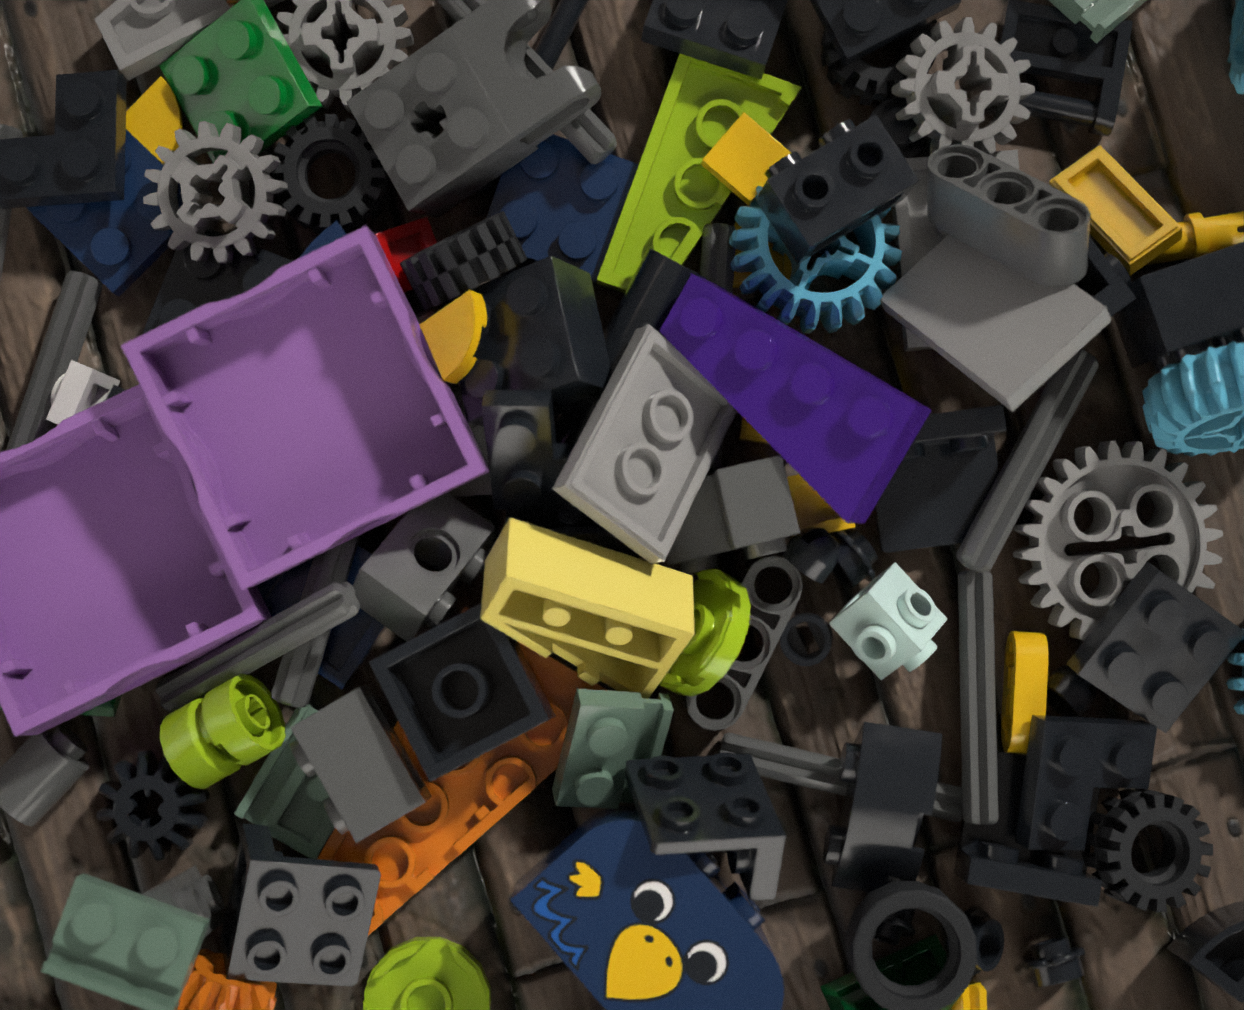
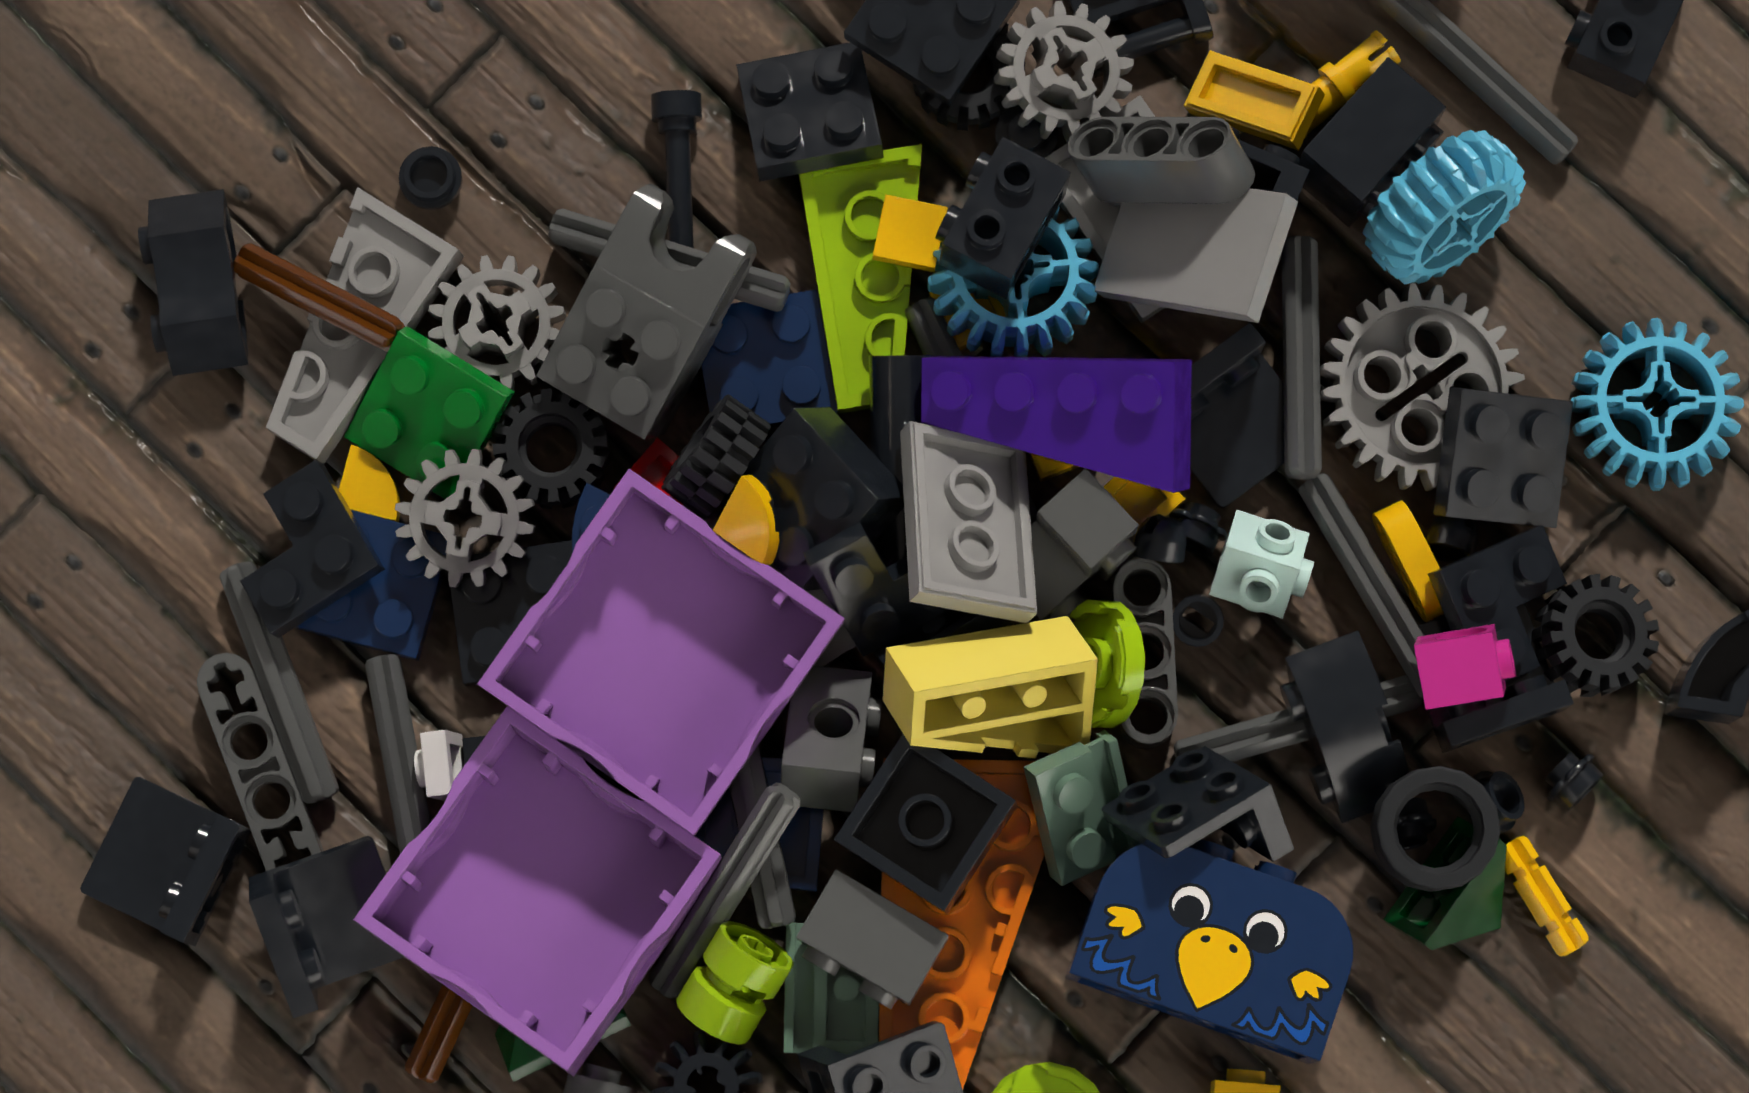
camera: 25 degrees left, 5 degrees down
none -> dark pink brick [1414,624,1516,710]

